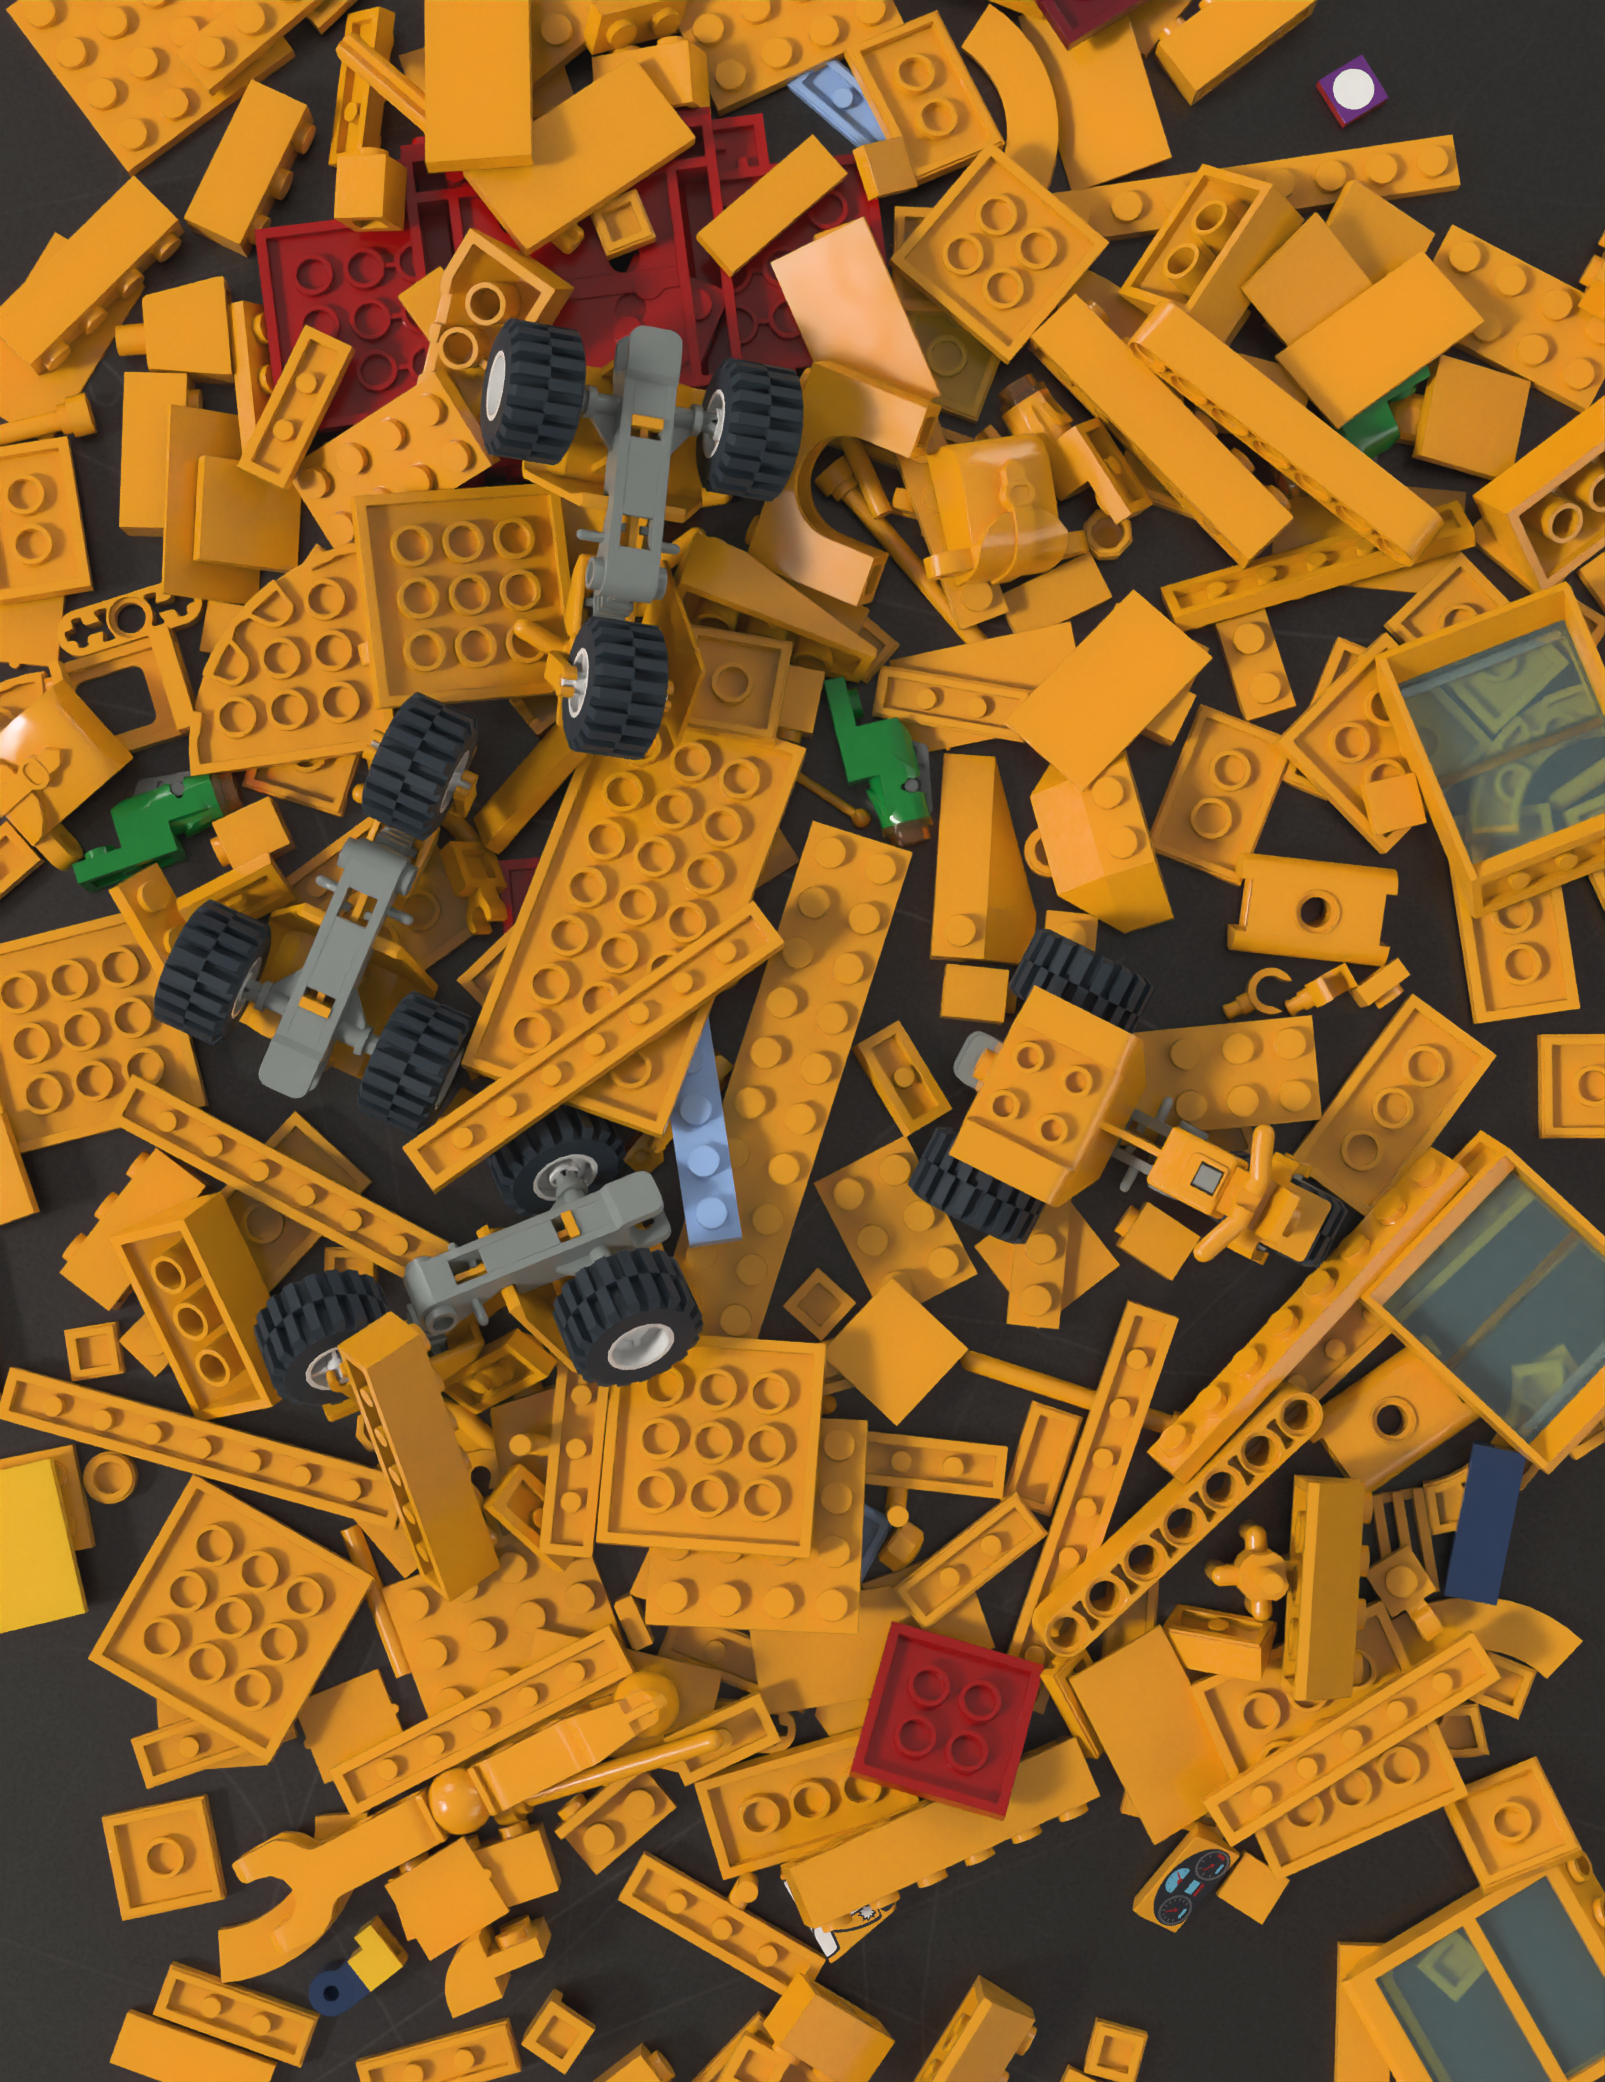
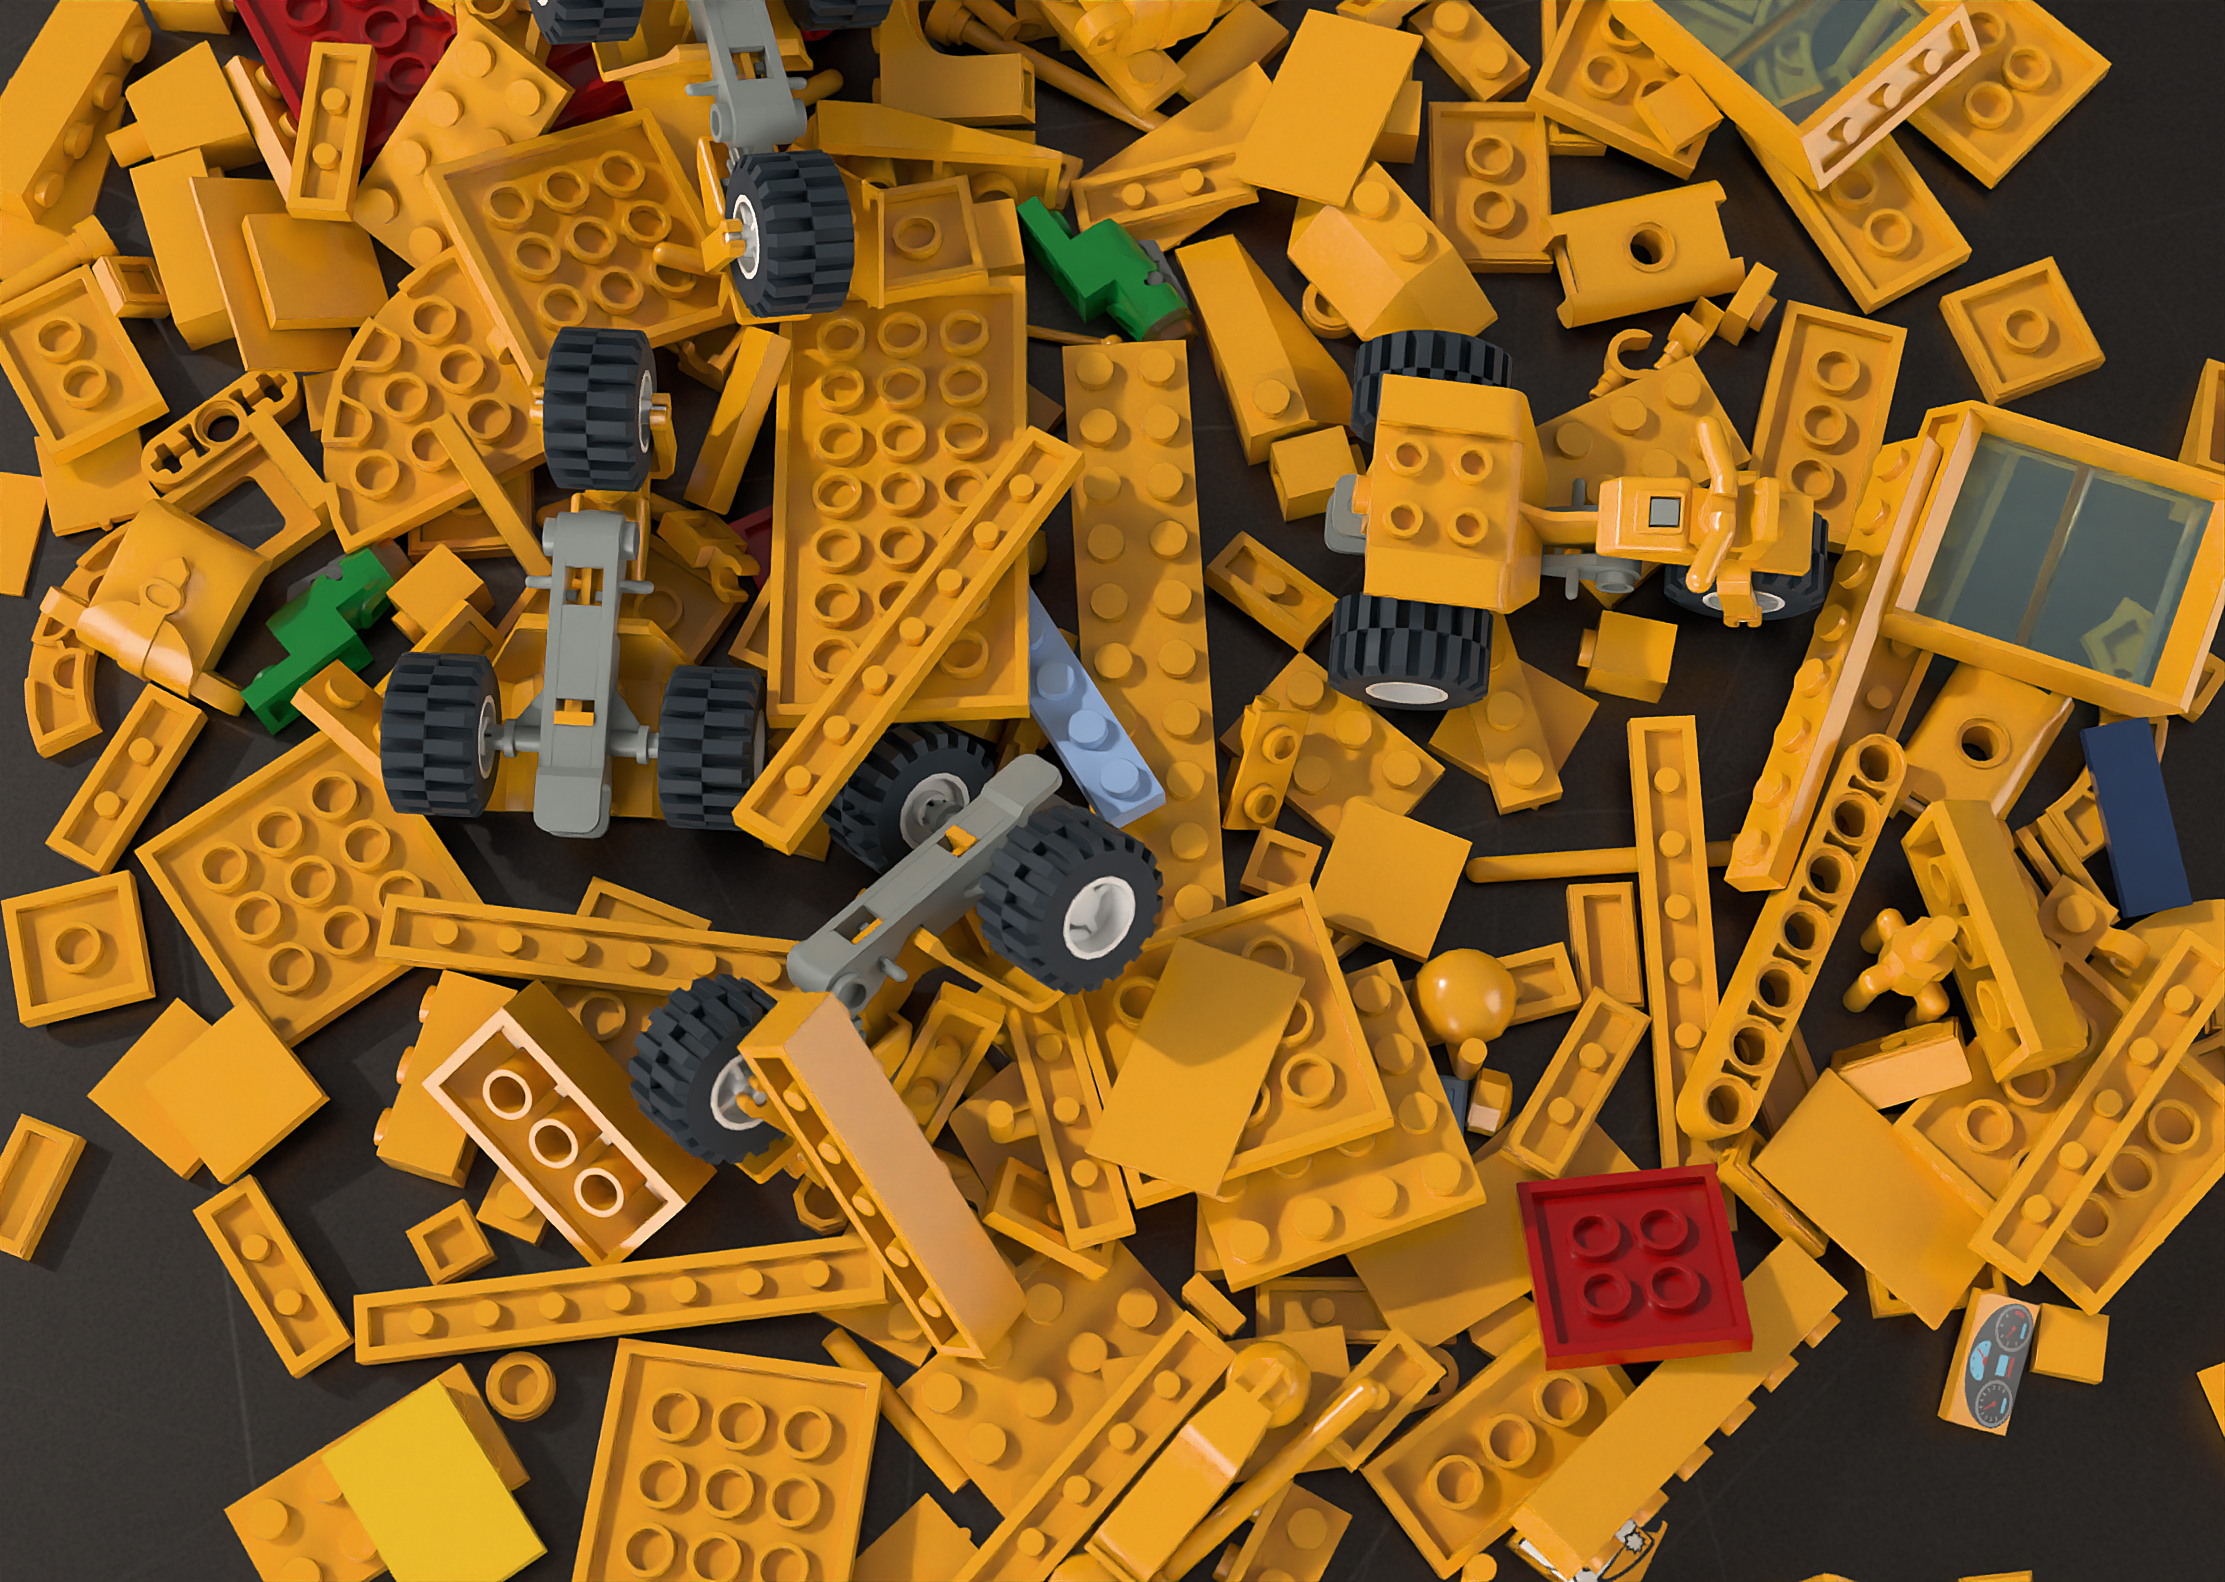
camera: 20 degrees left, 15 degrees down
none -> light orange tile [92,255,171,319]
none -> light orange tile [430,411,552,576]
none -> light orange piece [1086,935,1305,1199]
none -> light orange hinge [1218,695,1310,830]
none -> light orange hair [1410,948,1517,1048]

